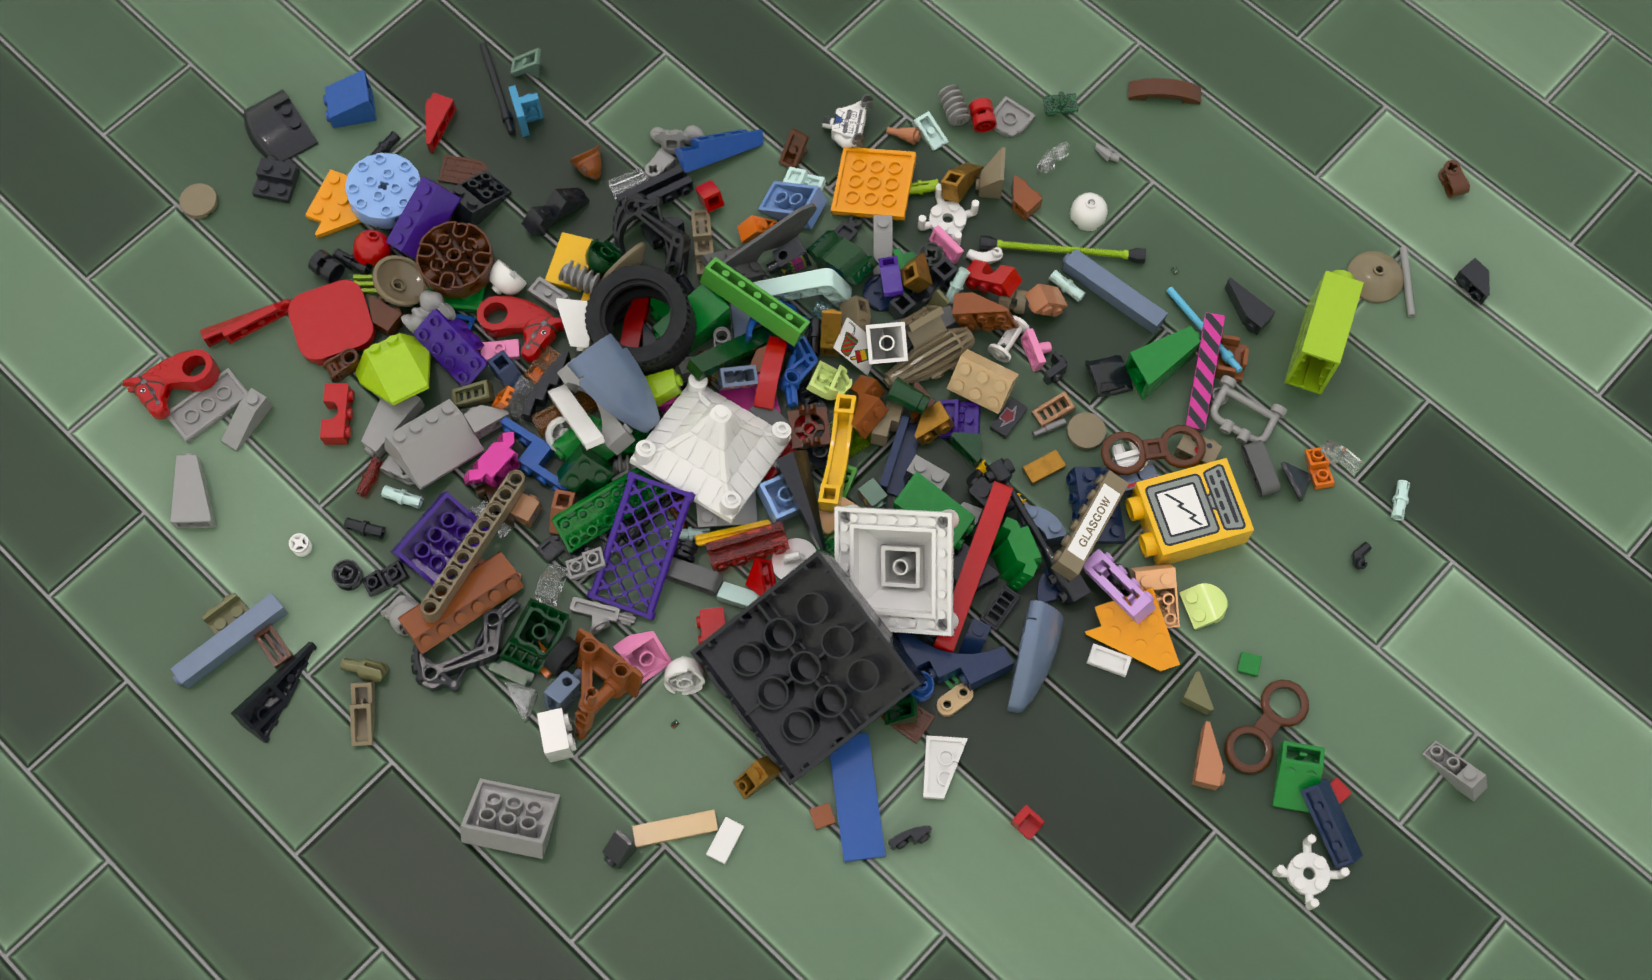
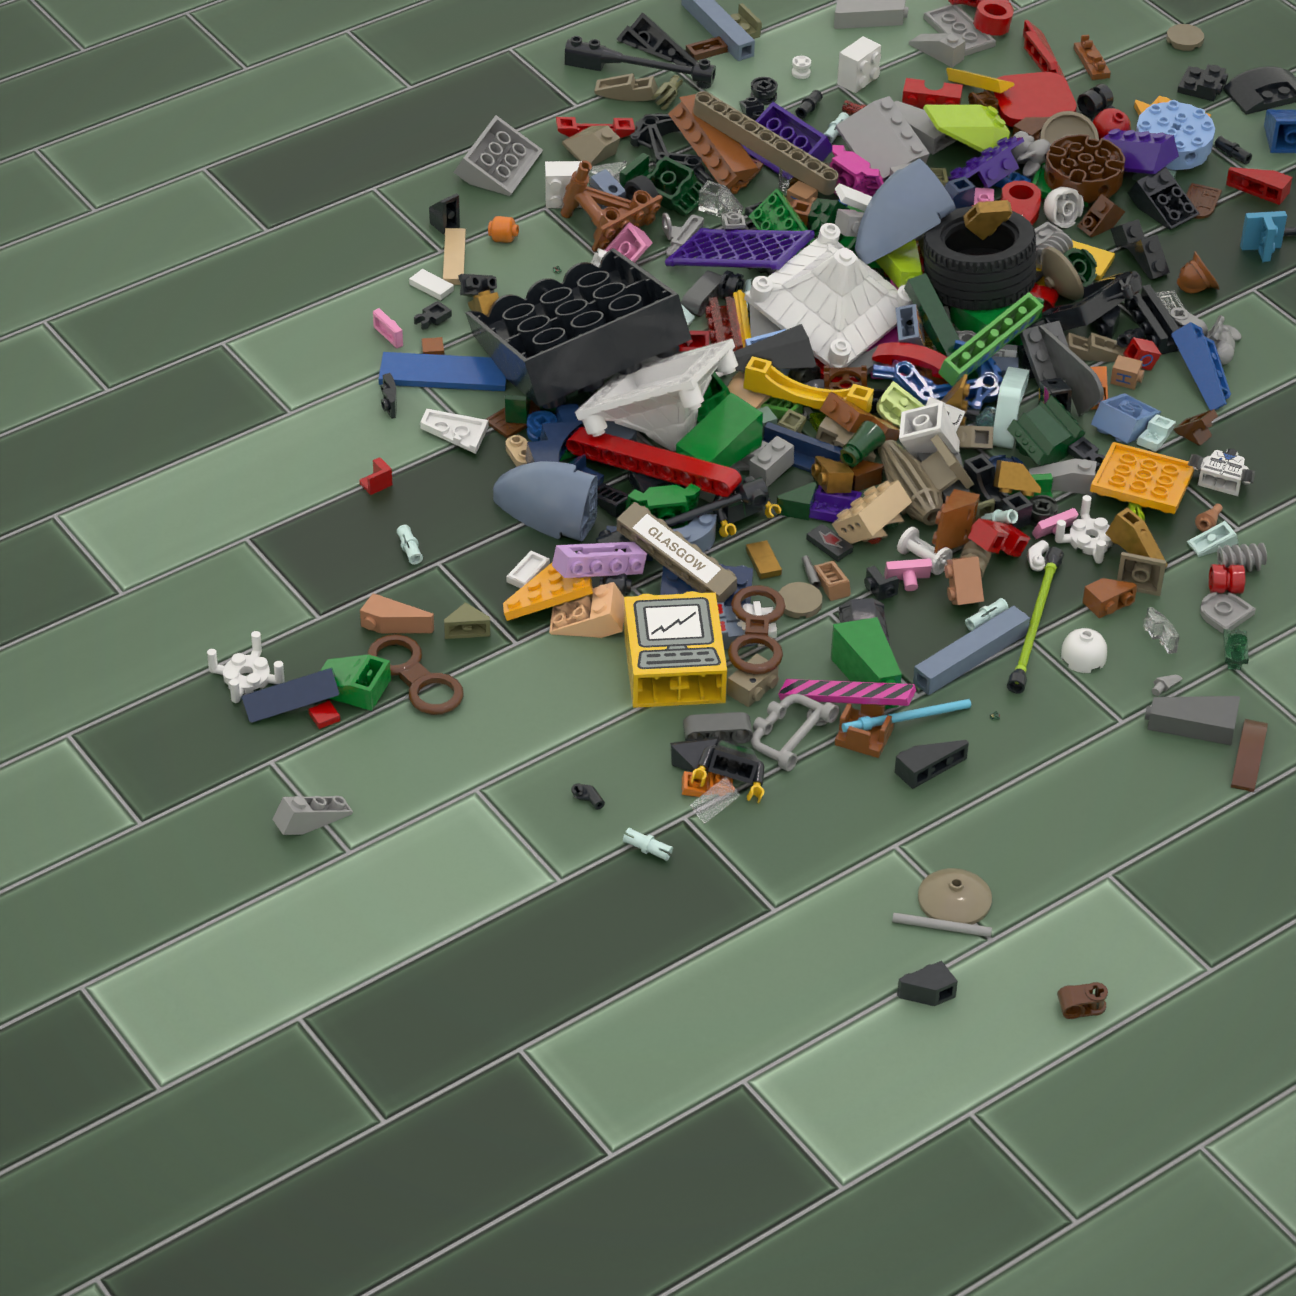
camera: 100 degrees right, 25 degrees down
dark purple slope [878,256,903,297] -> none
yellowish green slope [1179,583,1228,630] -> none
green tile [1237,652,1262,677] -> none
lime brick [1284,270,1364,395] -> none
none -> bright pink plate [373,308,403,348]
none -> light aqua pin [397,525,423,565]
none -> black plate [414,301,452,330]
none -> black hips [458,274,497,297]
none -> orange head [488,216,519,243]
none -> red slope [556,117,635,138]
none -> dark tan slope [562,125,620,166]
none -> black bar [565,36,716,89]
none -> black torso [691,740,765,803]
none -> olive slope [777,409,807,433]
none -> white brick [837,36,881,93]
none -> yellow slope [946,68,1014,93]
none -> pearl gold slope [963,200,1012,240]
none -> dark orange plate [1073,34,1111,80]
none -> reddish brown slope [1077,194,1125,237]
none -> medium nougat brick [1110,355,1145,390]
none -> black pin [1117,328,1145,347]
none -> dark grey slope [1145,696,1240,745]

